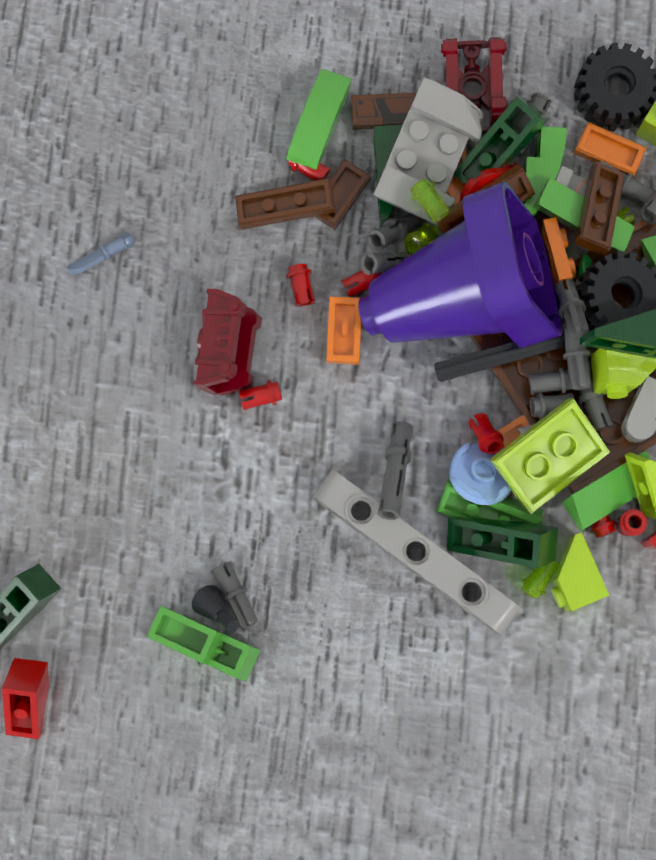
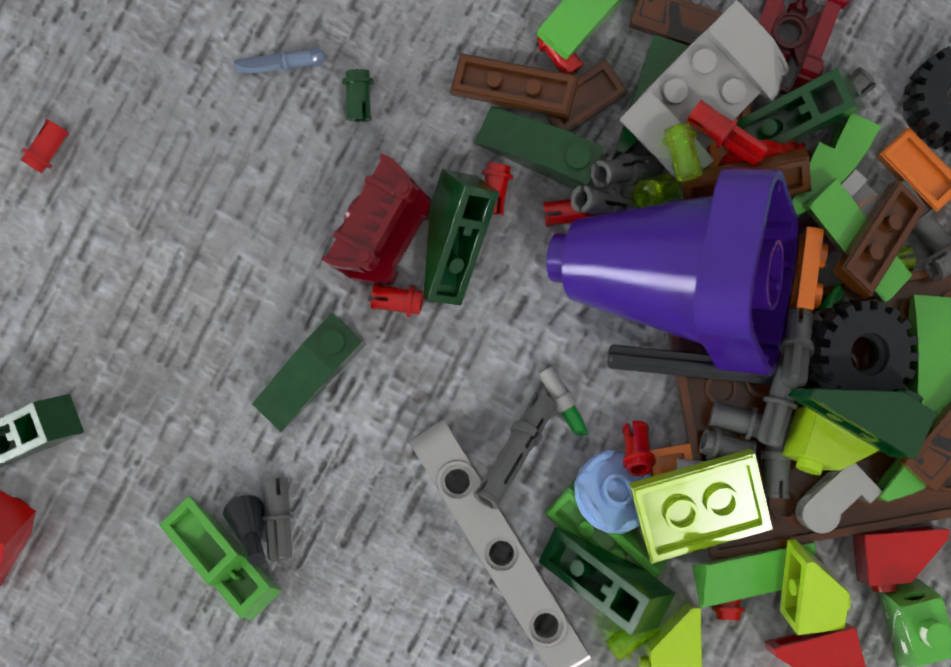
camera: 20 degrees right, 5 degrees up
orange plate [326,296,361,365] -> none
red pin [616,509,647,536] -> none
none -> dark green slope [252,313,367,432]
none -> dark green pin [342,69,374,122]
none -> dark green slope [423,169,500,305]
none -> dark green slope [474,106,605,189]
none -> light grey piece [538,365,588,436]
none -> red axle [685,99,768,166]

